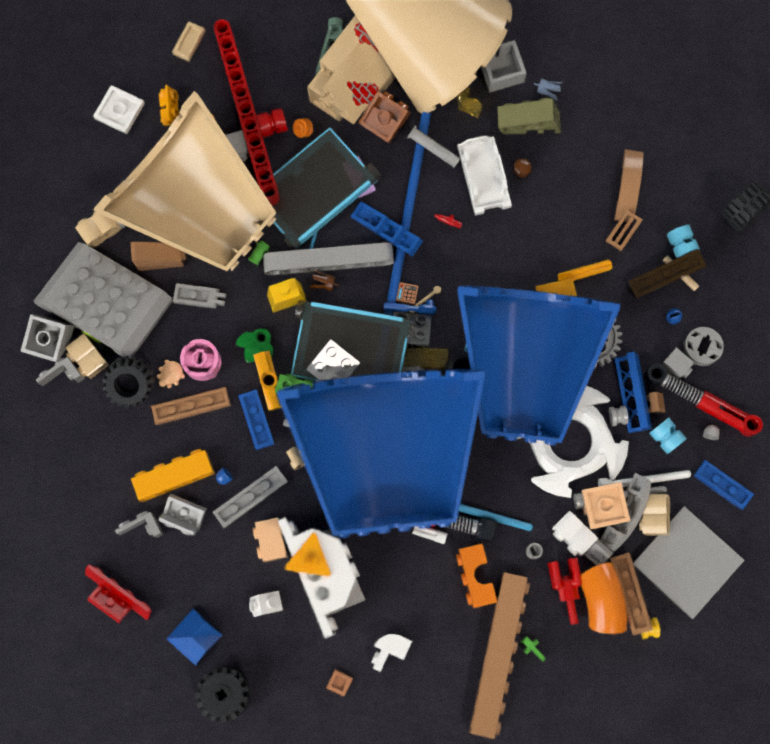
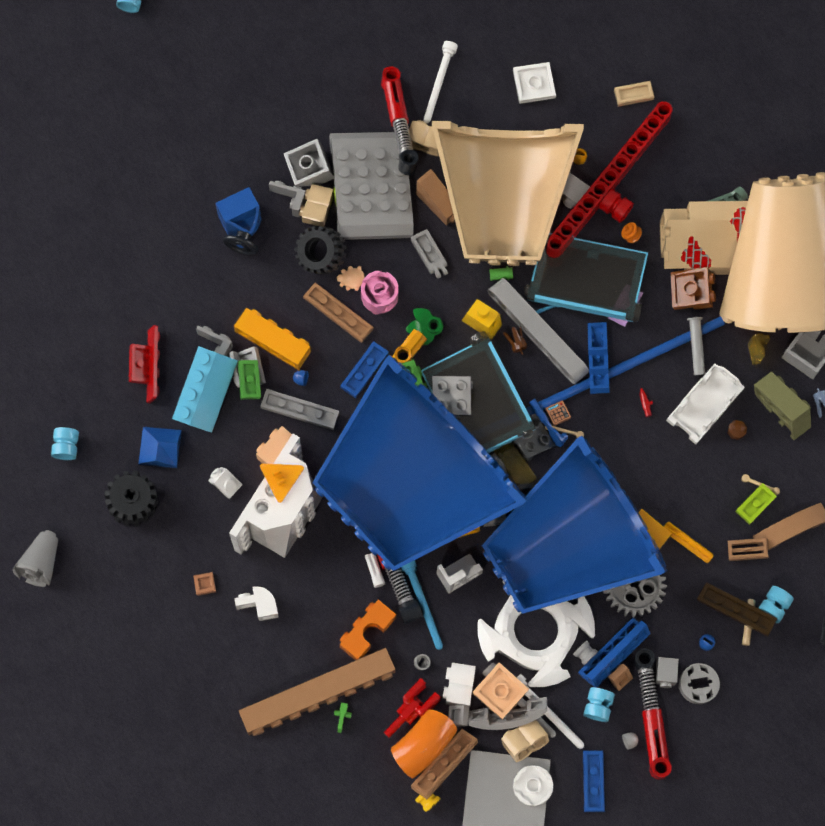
camera: 50 degrees right, 5 degrees down
light orange hinge [159,85,180,126] -> none
none -> medium azure wheel [51,427,79,460]
none -> medium azure slope [172,346,238,432]
none -> blue piece [215,187,261,255]
none -> bright green plate [238,360,261,400]
none -> piece [381,66,419,175]
none -> white piece [423,41,458,123]
none -> white panel [437,554,483,593]
none -> white tile [513,765,553,806]
none -> lime plate [735,483,777,525]
none -> tan hinge [742,474,780,495]

